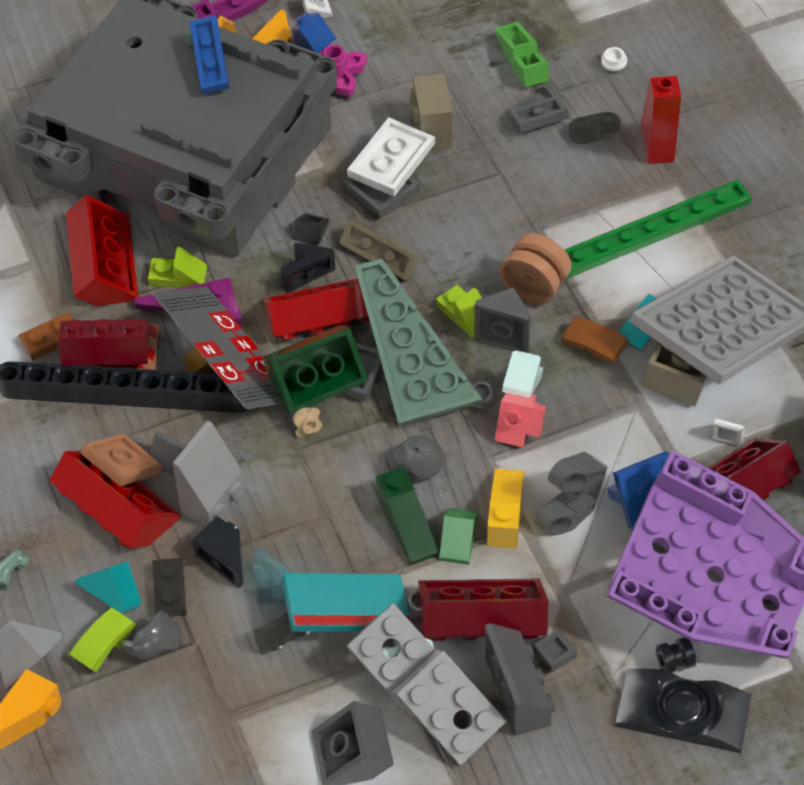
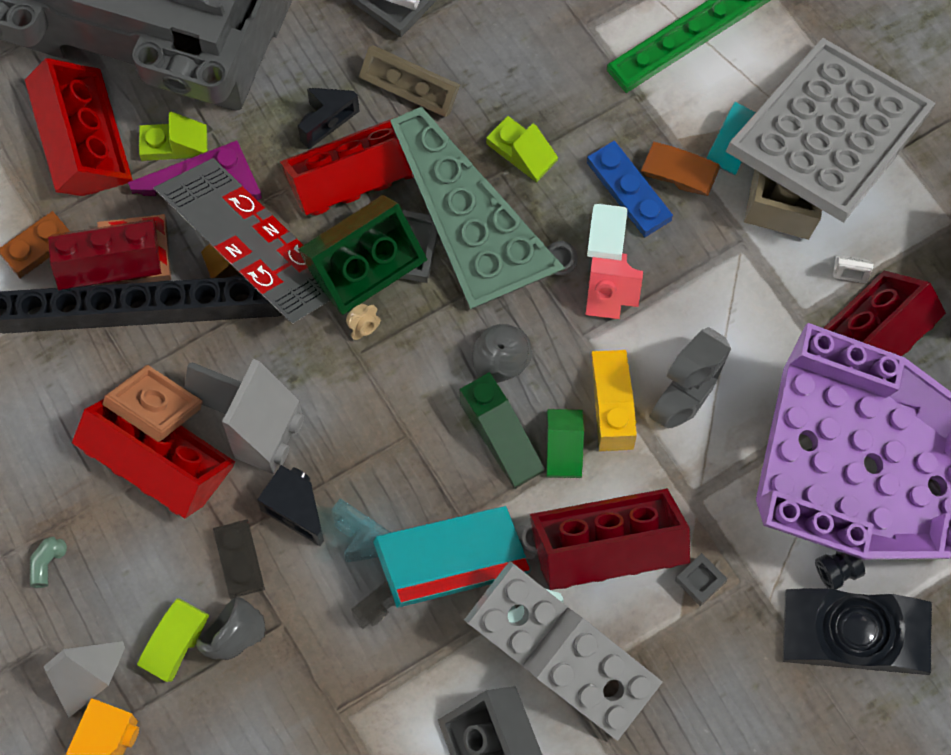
camera: 10 degrees left, 15 degrees up
teal slope [76,561,141,614] -> none
pearl dark grey slope [293,213,329,245] -> none
dark grey slope [474,287,531,353] -> none
dark grey slope [484,624,555,736] -> none
nougat wheel [499,233,572,305] -> none
blue bracket [607,451,670,530] -> none
none -> blue plate [587,140,673,238]

